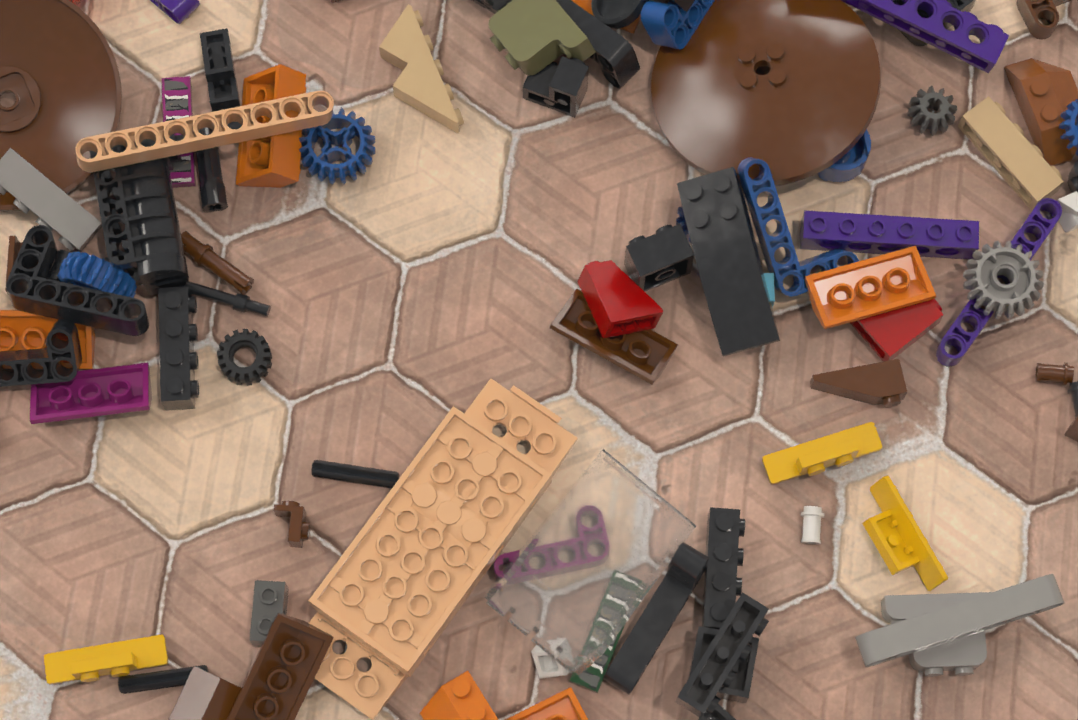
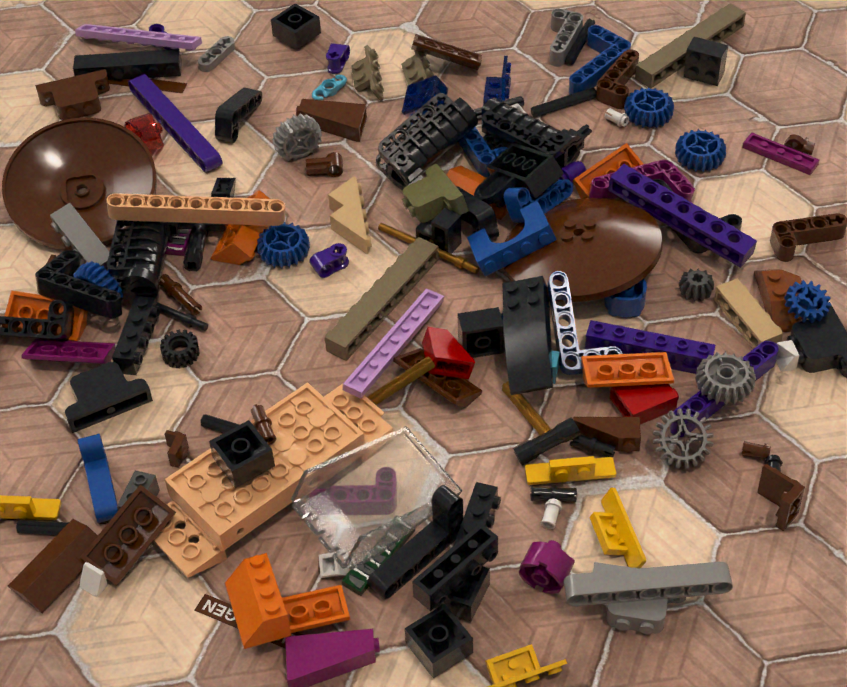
camera: 15 degrees right, 25 degrees down
none -> black brick [65,362,153,433]
none -> blue beam [78,433,118,523]
none -> black brick [209,420,275,488]
none -> reddish brown axle [251,404,276,445]
none -> dark purple piece [309,243,349,278]
none -> dark tan brick [325,237,439,361]
none -> lavender plate [342,288,444,399]
none -> pearl gold axle [366,357,435,405]
none -> pearl gold bar [378,223,480,274]
none -> blue arch [467,201,557,277]
none -> pearl gold axle [502,381,551,435]
none -> black axle [513,417,581,466]
none -> magenta brick [519,540,575,594]
none -> black pin [530,485,577,502]
none -> black pin [570,435,616,457]
none -> light grey gear [653,408,714,469]

